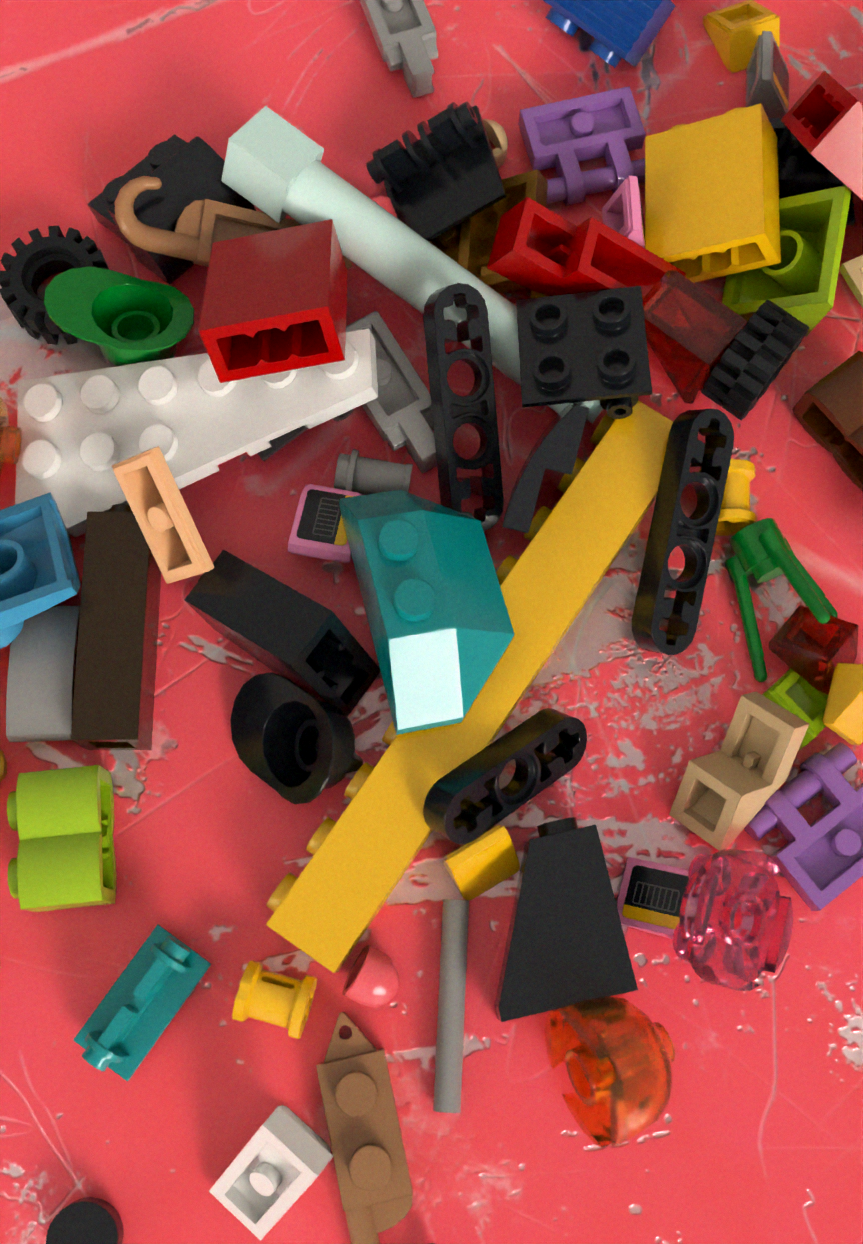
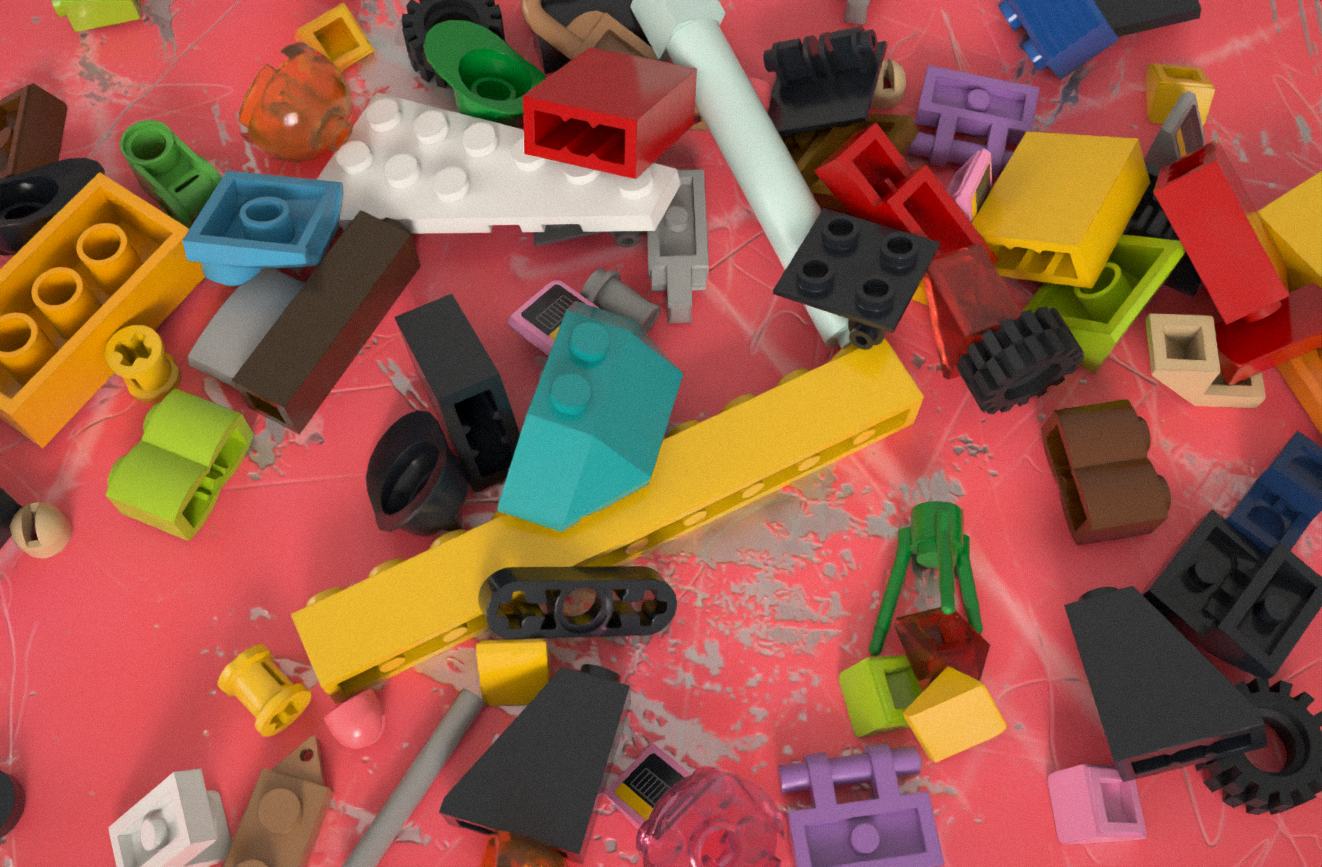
camera: 30 degrees right, 10 degrees down
teal hinge [74,924,212,1081] -> none
light nougat slope [112,446,215,584] -> none
black beam [423,283,504,531] -> none
black slope [502,402,589,533] -> none
black beam [631,409,734,655] -> none
tan slope [669,692,809,851] -> none
yellow bush [699,458,757,536] -> none

